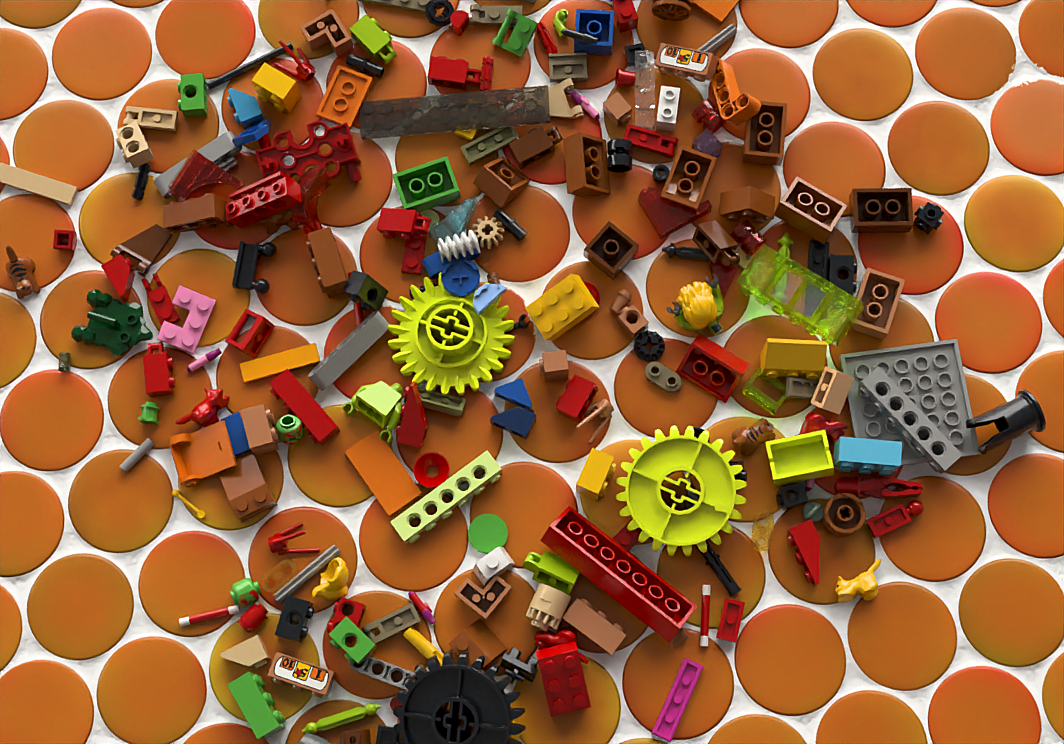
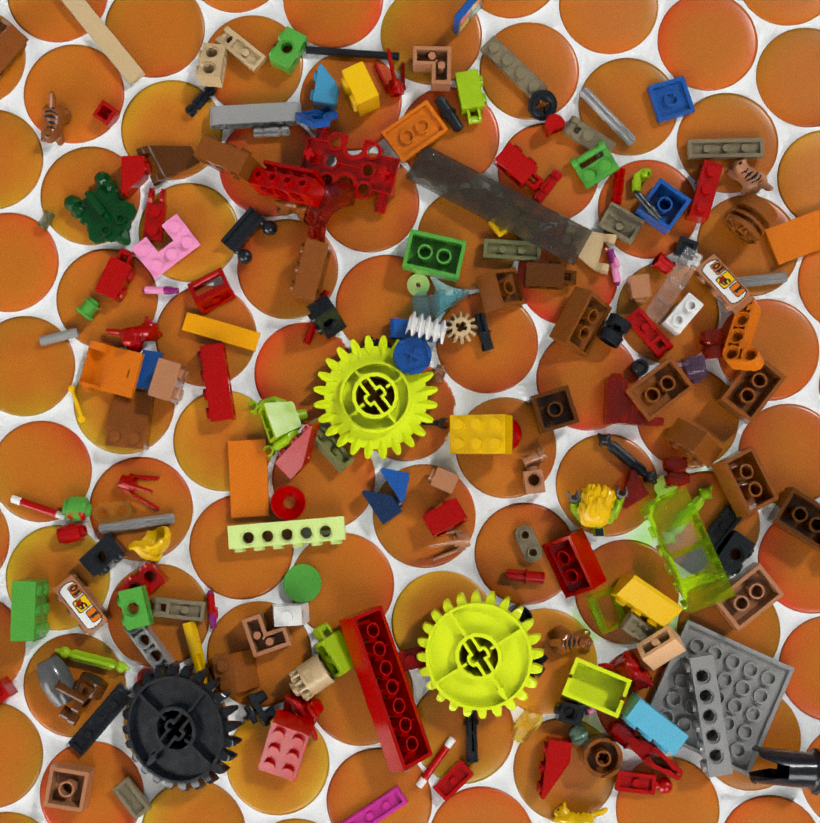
camera: 30 degrees right, 10 degrees up
clear red arch [167,149,243,199] -> none
tan slope [220,635,271,669] -> none
bright green head [276,415,303,444] -> none
light grey beam [308,310,390,391] -> none
red brick [377,208,431,241] -> none
red plate [401,236,427,275] -> none
light blue tile [473,283,507,316] -> none
nougat brick [562,598,626,656] -> none
yellow brick [576,448,616,501] -> none
black gear [634,330,665,362] -> none
reddish brown brick [692,220,740,266] -> none
none -> red axle [506,568,545,584]

